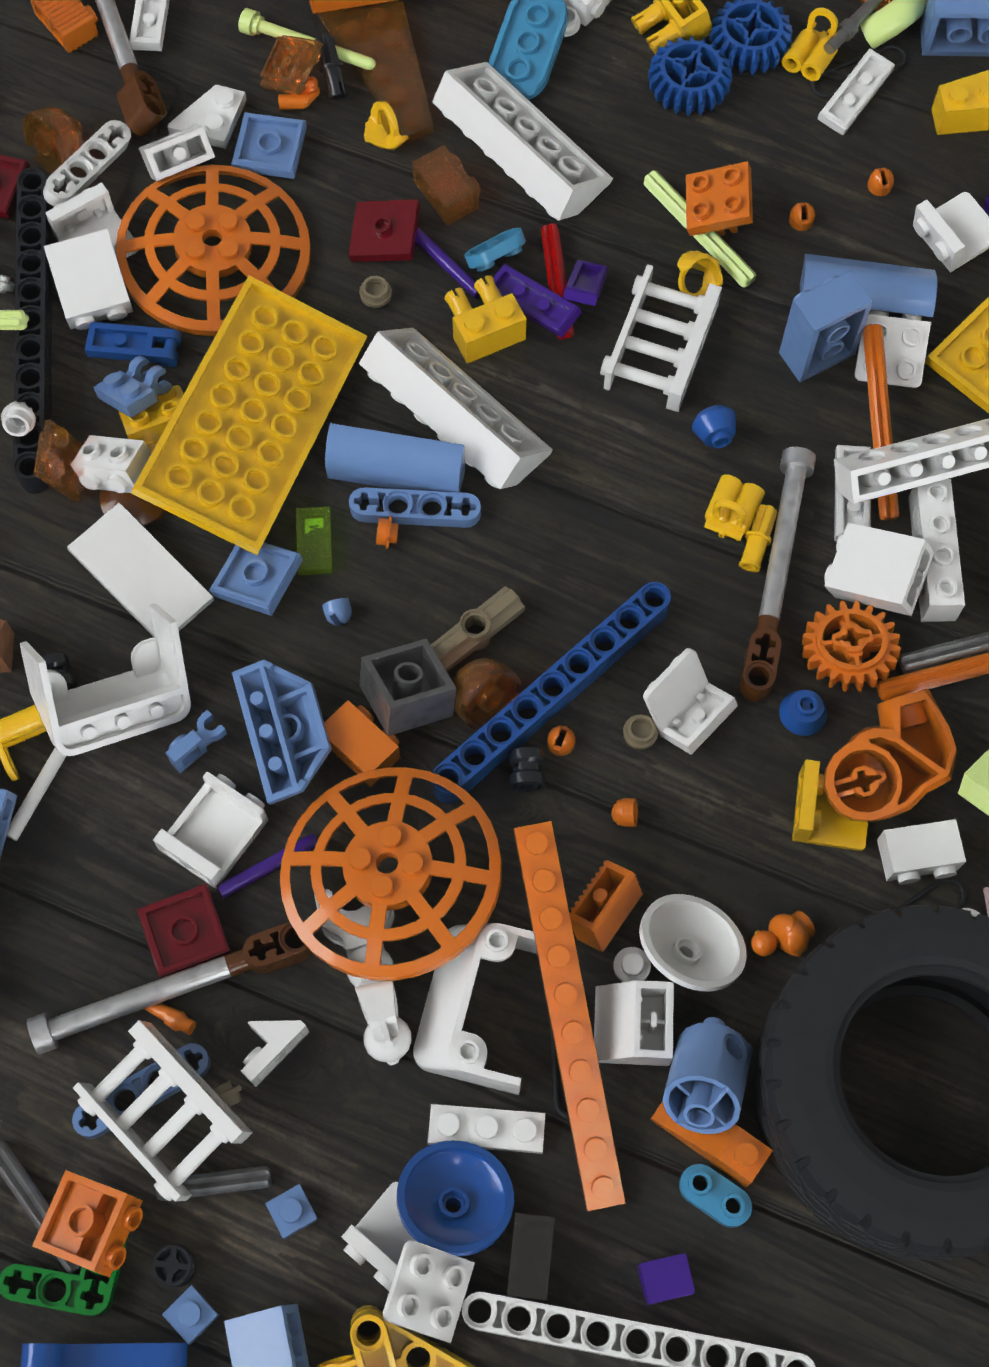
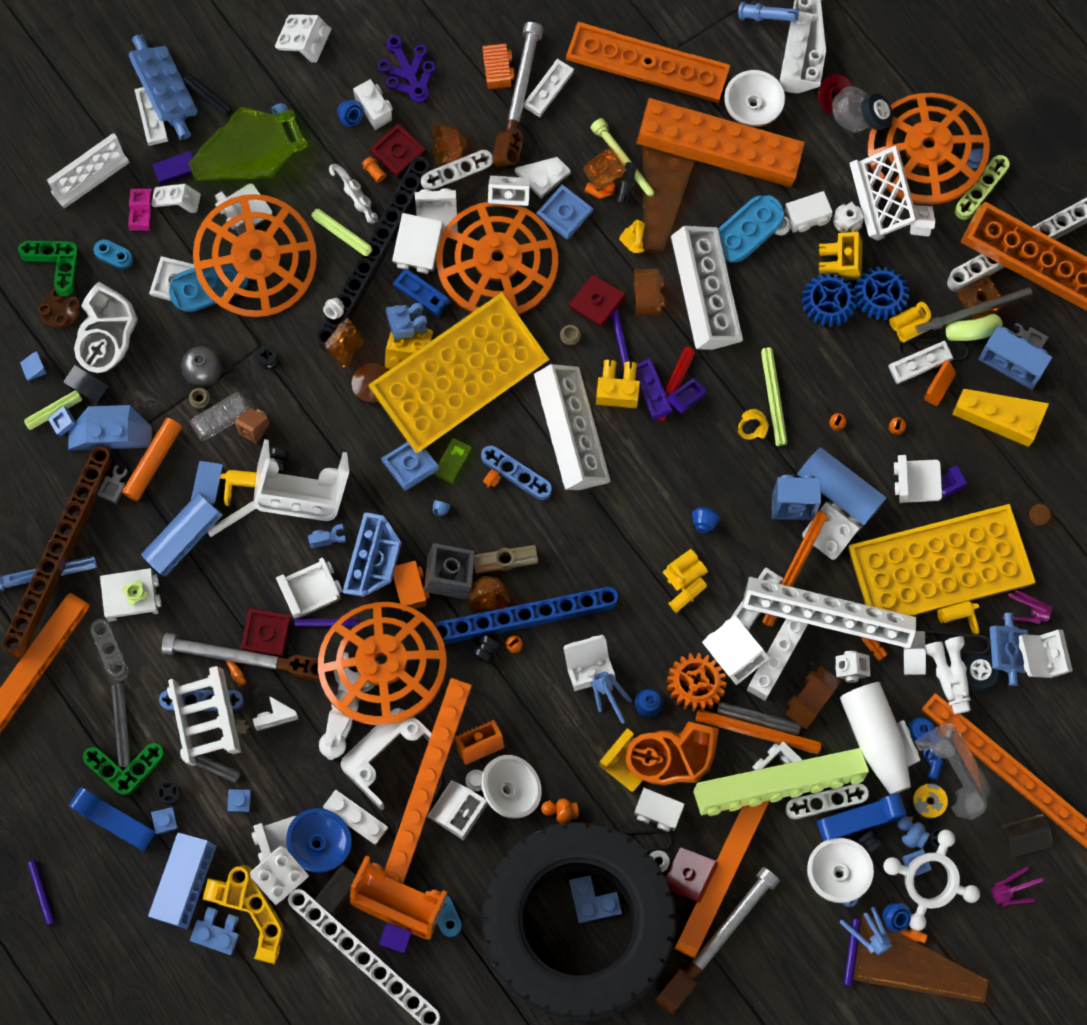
camera: 30 degrees right, 5 degrees up
orange plate [32,1170,143,1277] -> none
white tile [67,503,214,637] -> none
white brick [71,435,151,493] -> none
medium blue brick [325,423,465,492] -> none
dark azure plate [464,228,526,271] -> none
white fence [600,264,722,412] -> none
orange hinge [611,798,638,827] -> none
dark tan plate [623,714,659,750] -> none
orange slope [651,1101,773,1188] -> none
medium blue cylinder [662,1017,753,1134] -> none
orange plate [686,161,753,236] -> none
flat silver piece [739,447,816,702] -> none
none -> orange windscreen [350,856,447,940]
none -> medium blue plate [569,875,622,924]
none -> medium blue plant [591,671,632,724]
none -> orange slope [924,359,956,406]

